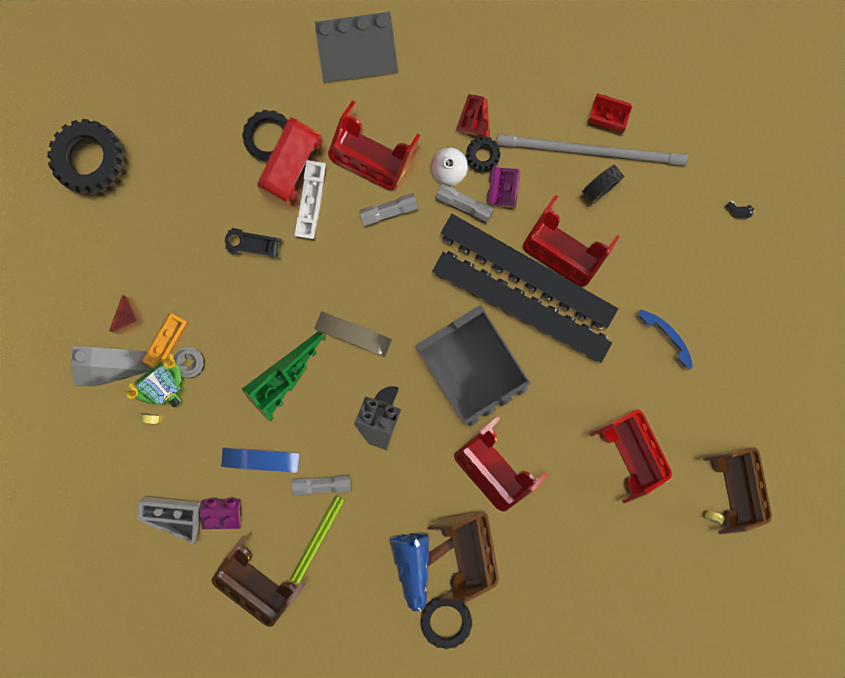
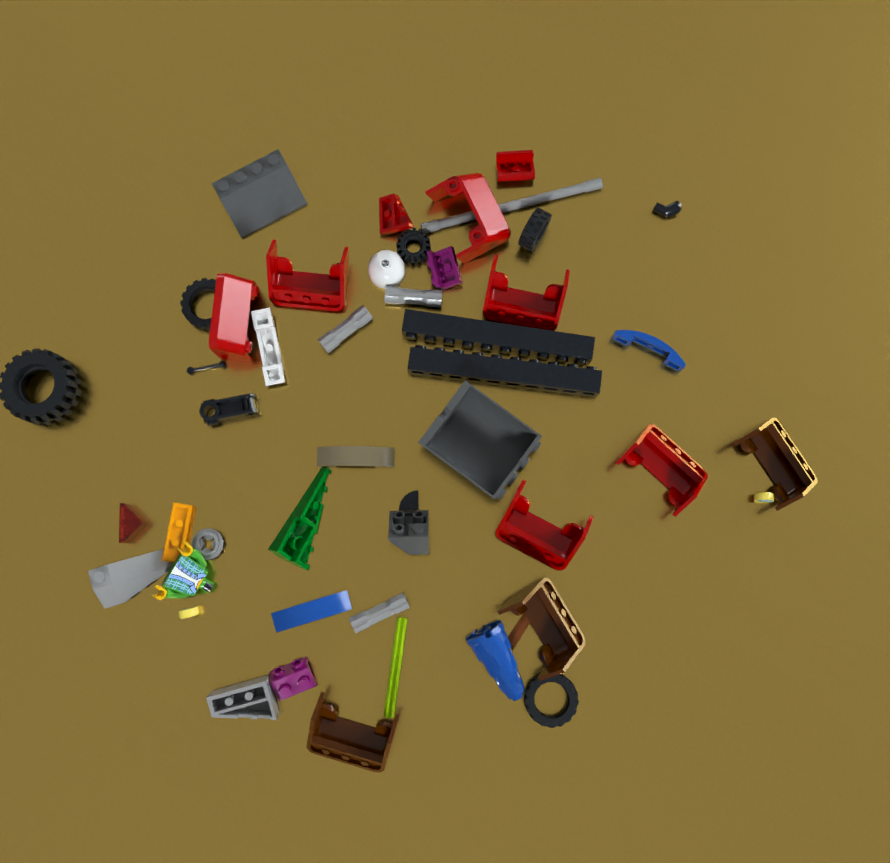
camera: 20 degrees left, 5 degrees down
none -> black hinge [187,361,226,375]
none -> red windscreen [425,173,511,264]

